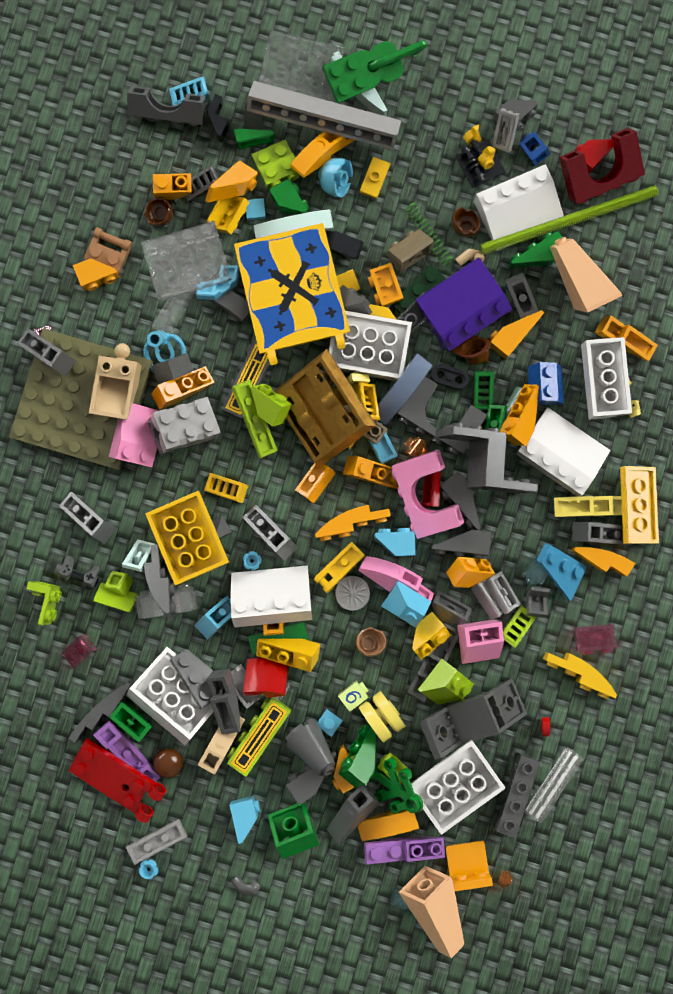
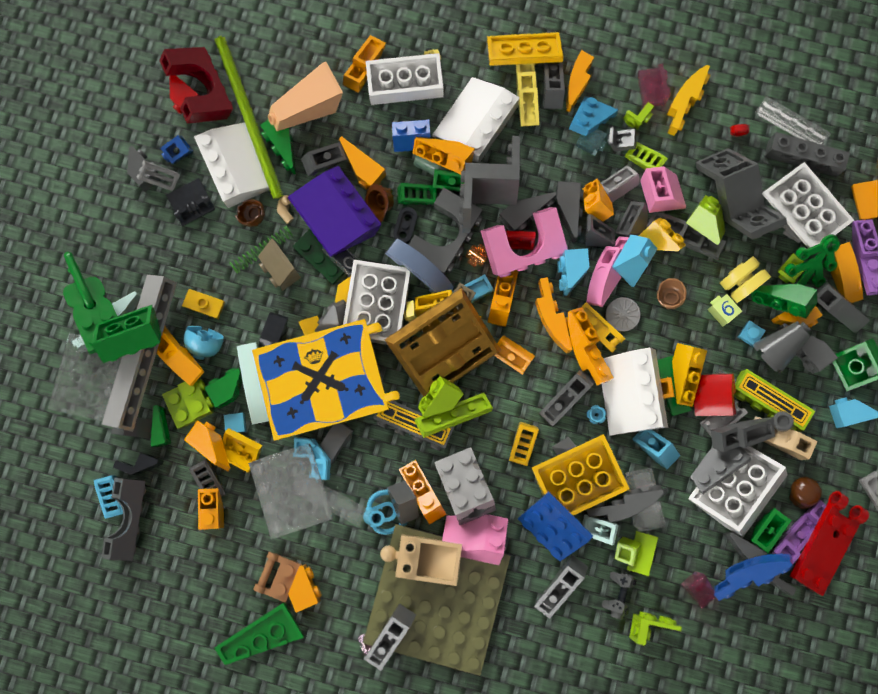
camera: 85 degrees left, 5 degrees down
reddish brown hair [144,198,173,227] -> none
light orange bracket [368,263,404,307] -> none
yellow piece [463,125,495,169] -> none
light grey tile [485,571,521,614] -> none
none -> green slope [92,305,161,363]
none -> green wing [215,602,305,665]
none -> blue plate [518,492,593,561]
none -> light orange slope [568,307,614,386]
none -> dark grey slope [585,214,615,247]
none -> lime bracket [623,102,654,130]
none -> blue slope [714,554,793,601]
none -> dark grey tile [773,411,794,432]

